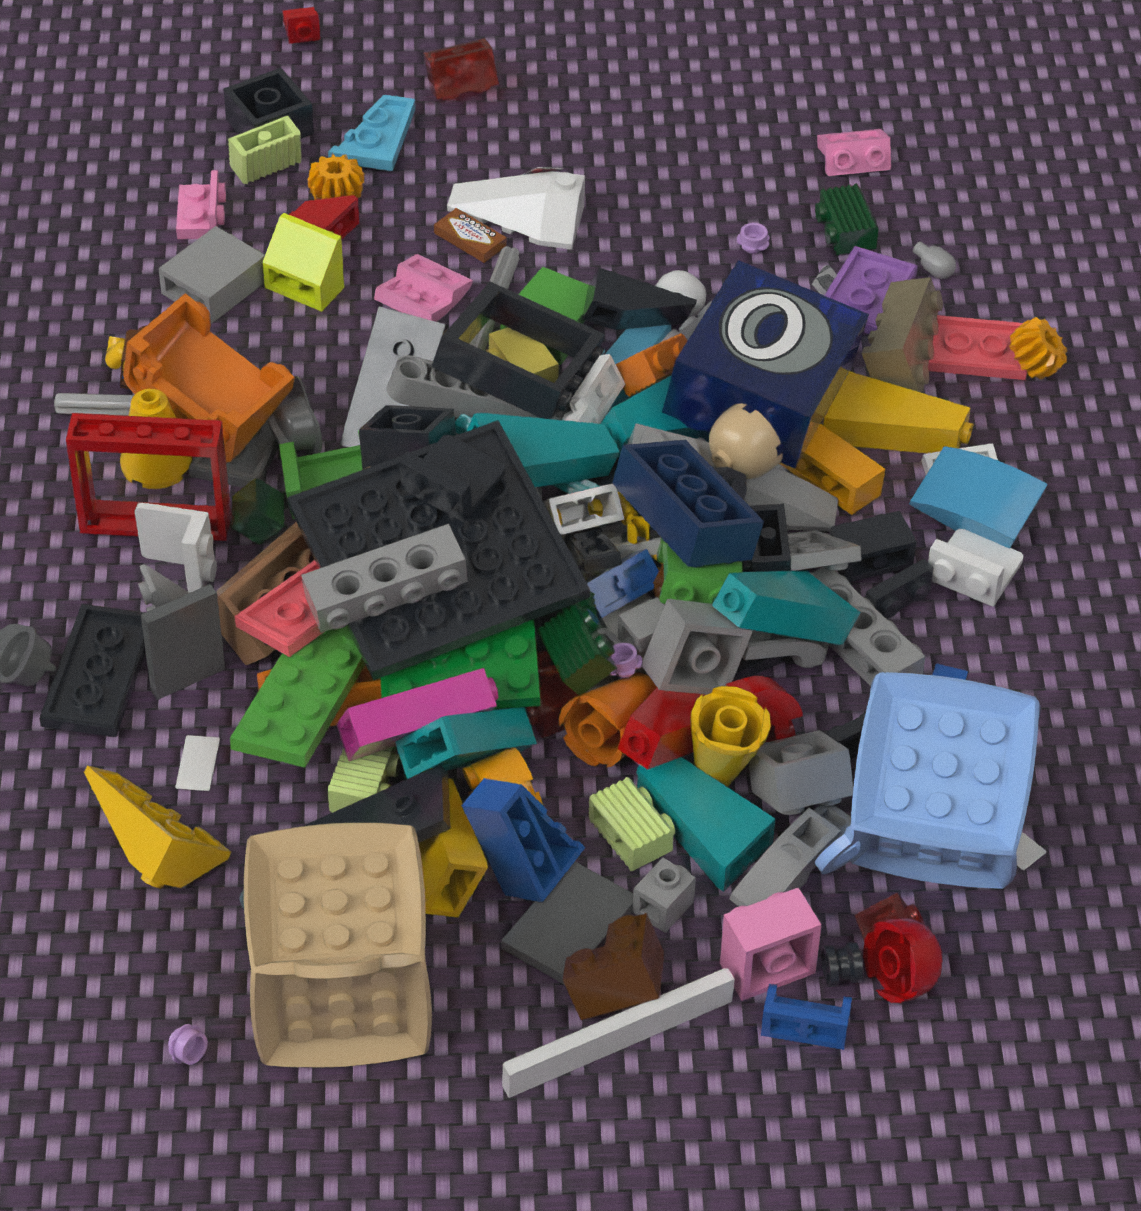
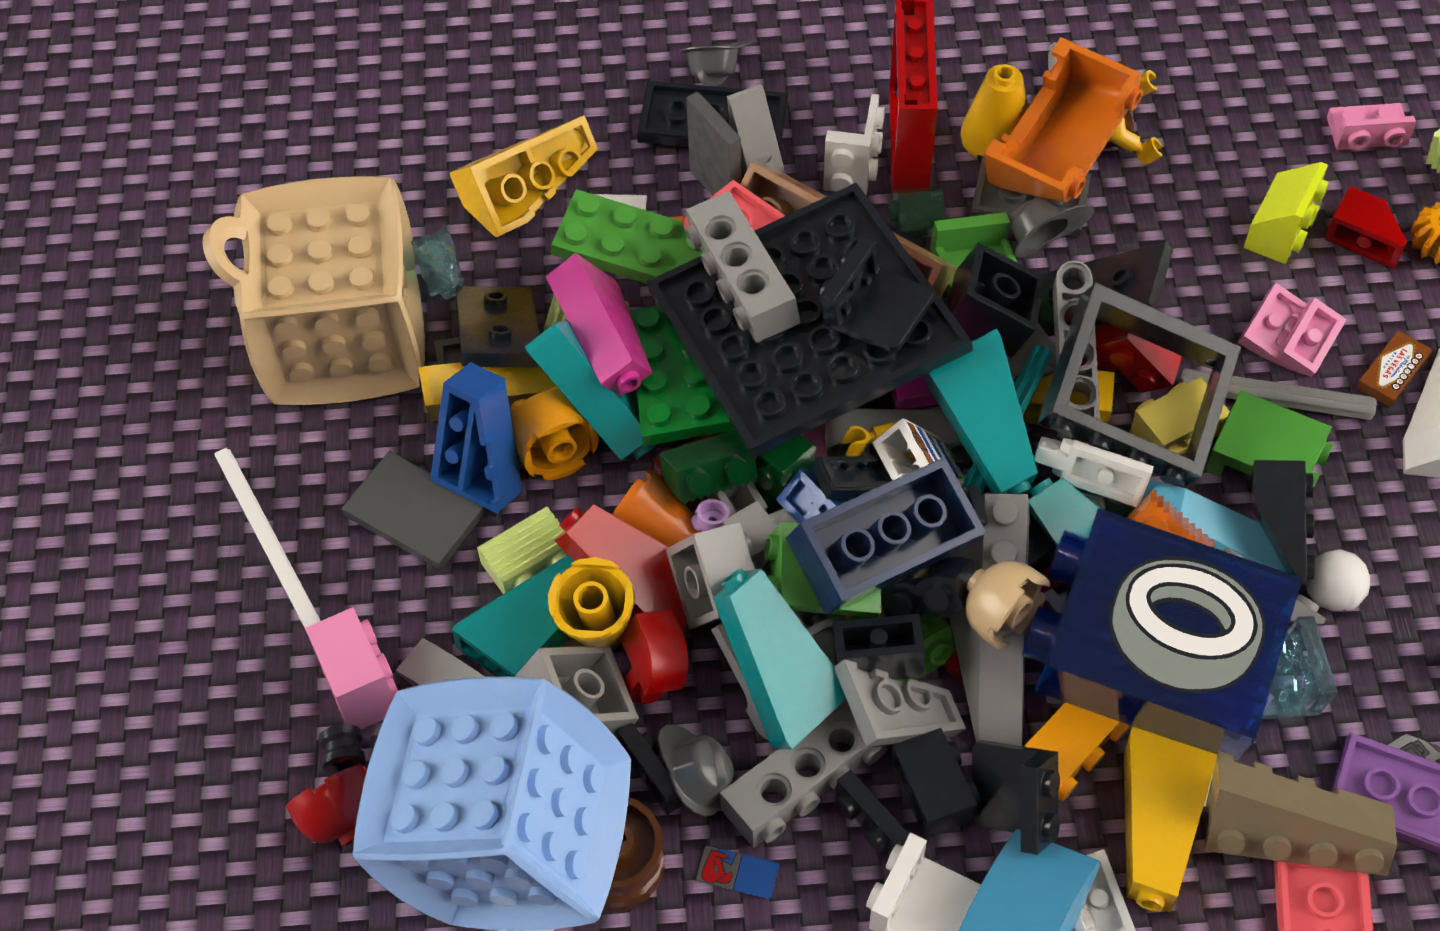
camera: 90 degrees right, 10 degrees up
light grey brick [159,226,265,324] -> none
reddish brown brick [562,913,665,1020] -> none
light grey brick [633,858,696,933] -> none
blue hinge [761,984,852,1050] -> none
none -> dark grey piece [657,725,735,817]
none -> black bracket [972,740,1060,855]

